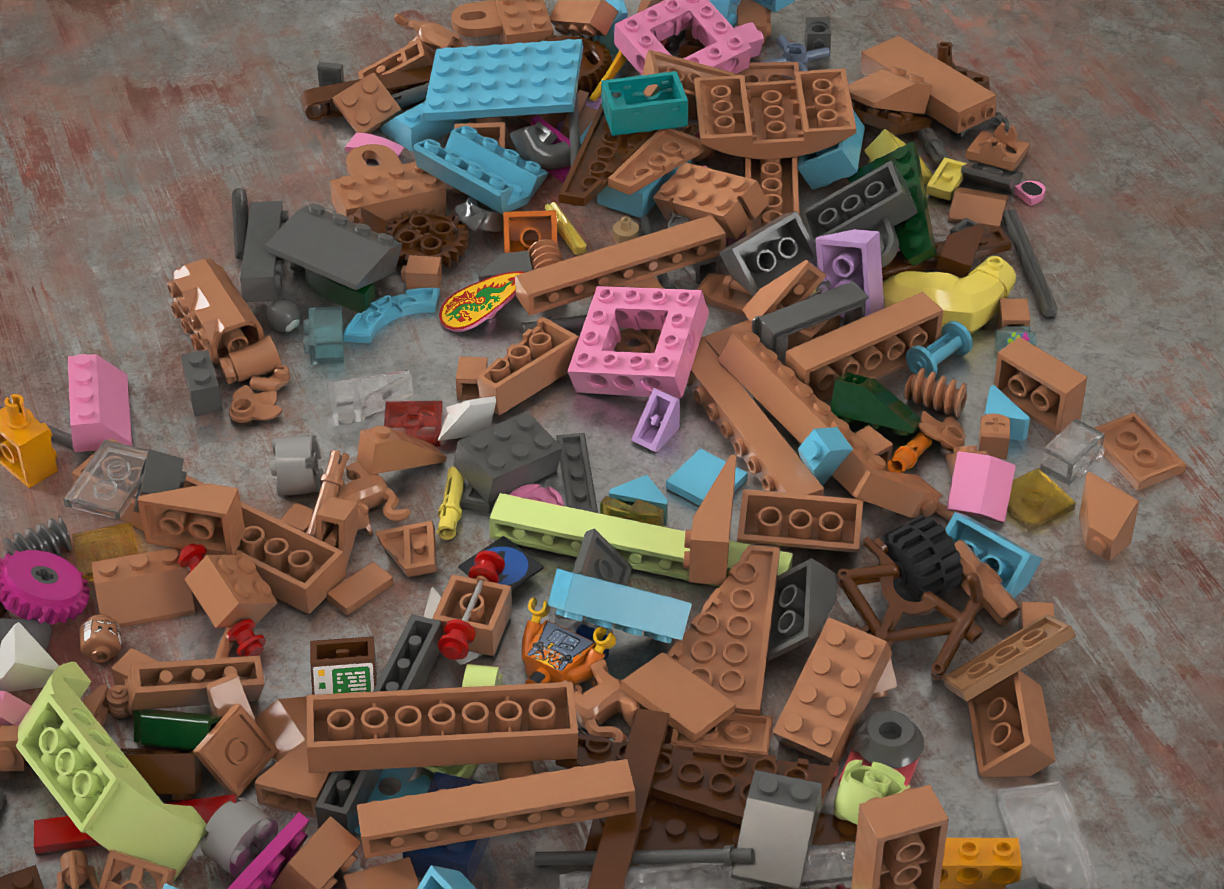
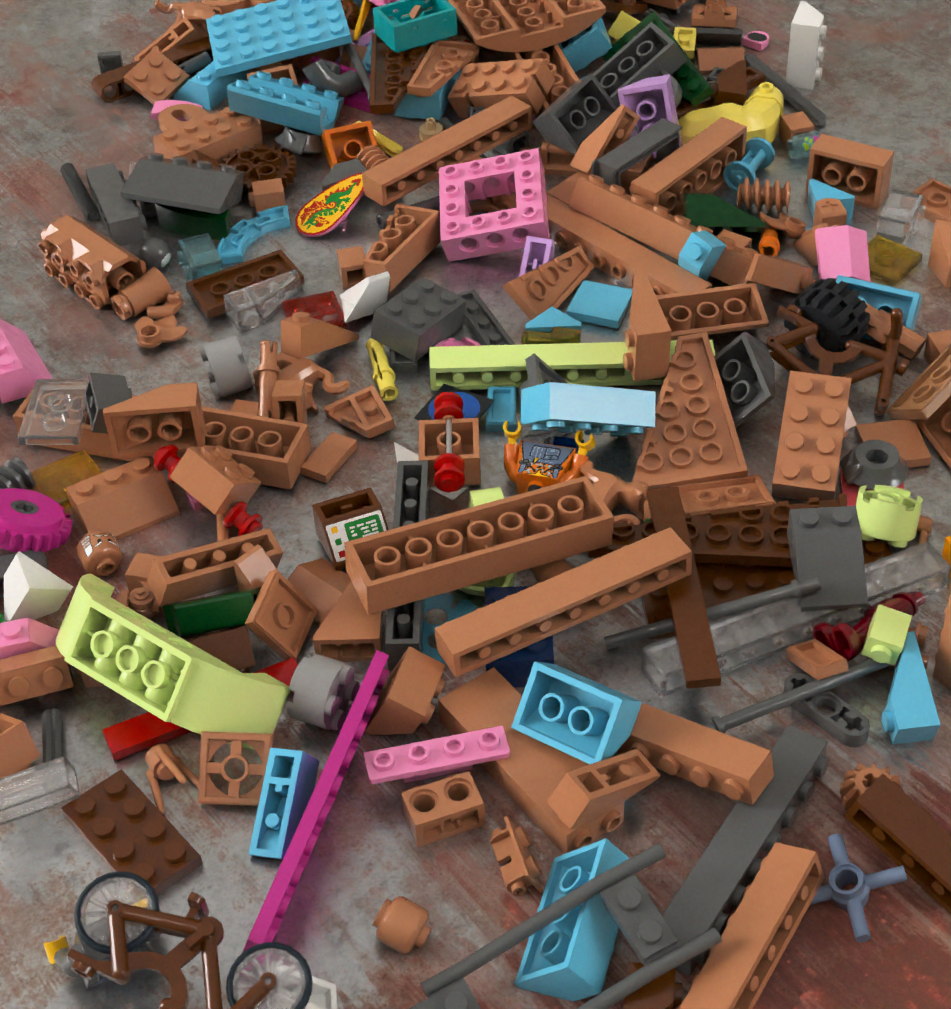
camera: 15 degrees left, 0 degrees up
dark grey brick [181,350,223,416] -> none
nougat tile [620,652,736,742] -> none
none -> reddish brown plate [185,249,305,319]
none -> medium azure tile [486,386,517,432]
none -> nougat wing [502,246,595,320]
none -> white slope [786,1,827,90]
none -> nougat tile [855,419,932,468]

